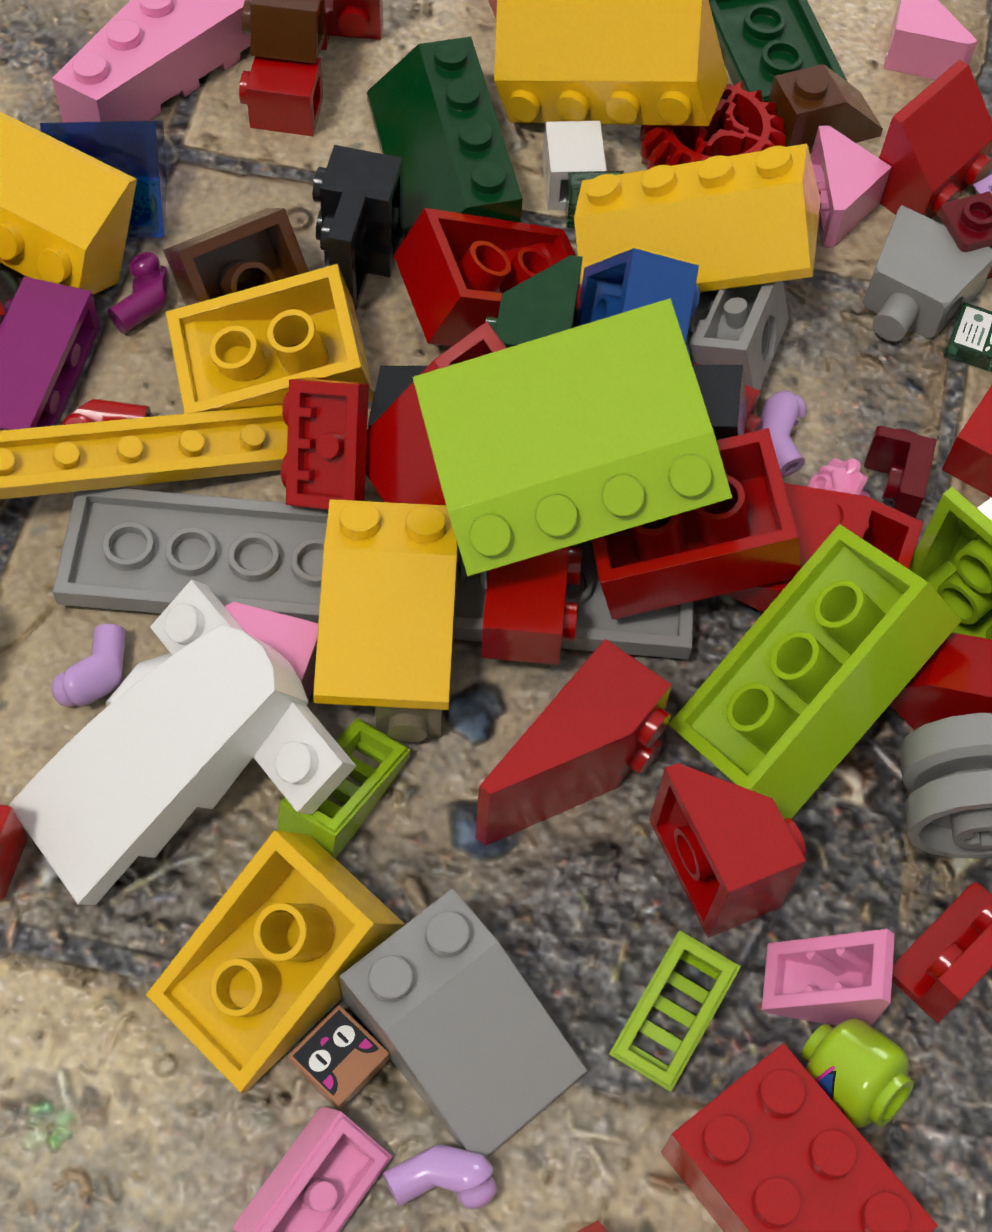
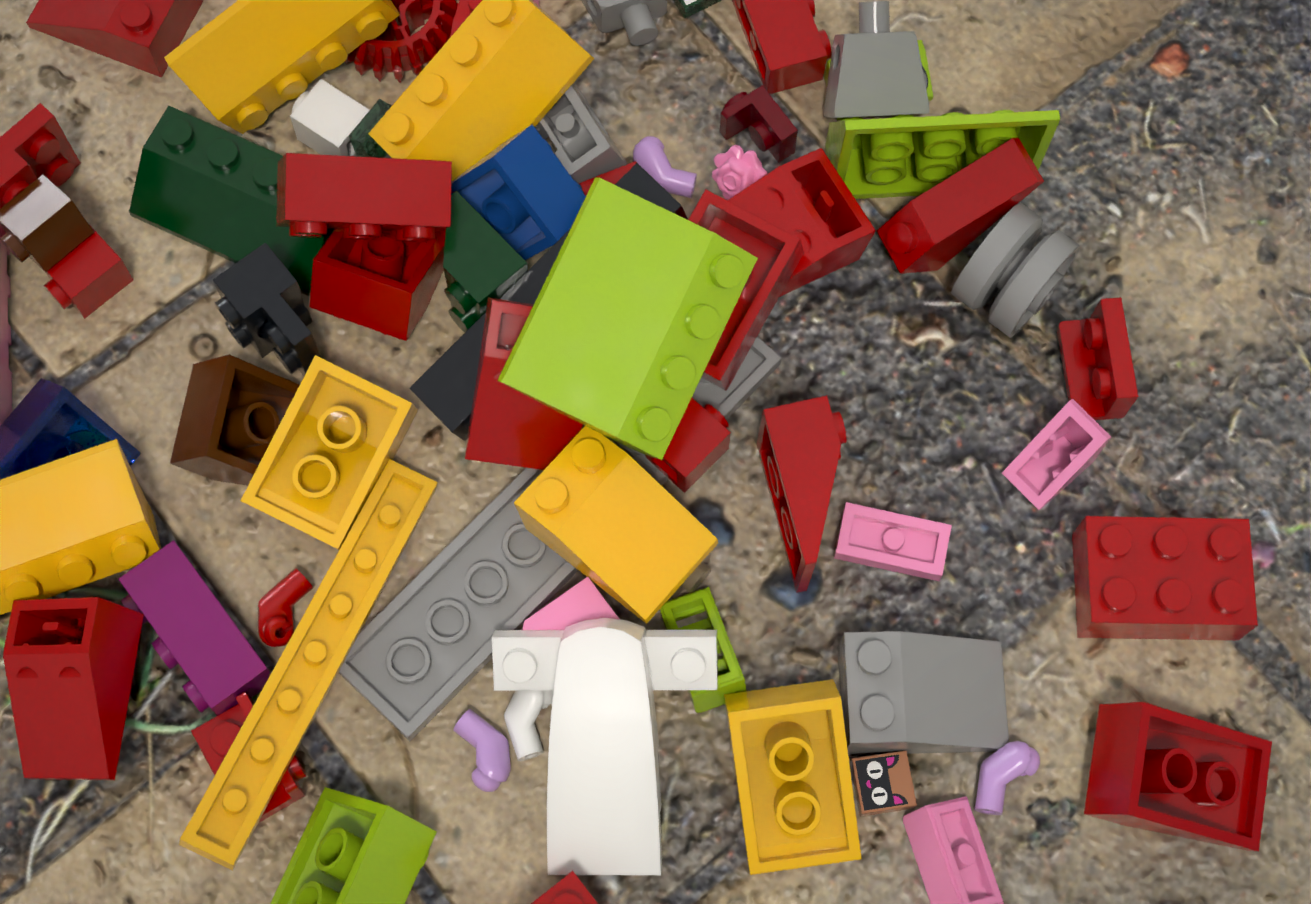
camera: 50 degrees left, 10 degrees up
magenta arm [108,252,170,334] -> none
red bracket [281,377,369,509] -> none
lime slope [609,930,741,1092] -> none
red slope [649,763,806,938] -> none
lime slope [668,524,962,819] -> none
lime head [801,1018,914,1128] -> none
none -> red brick [277,153,452,242]
none -> bright pink plate [834,502,952,581]

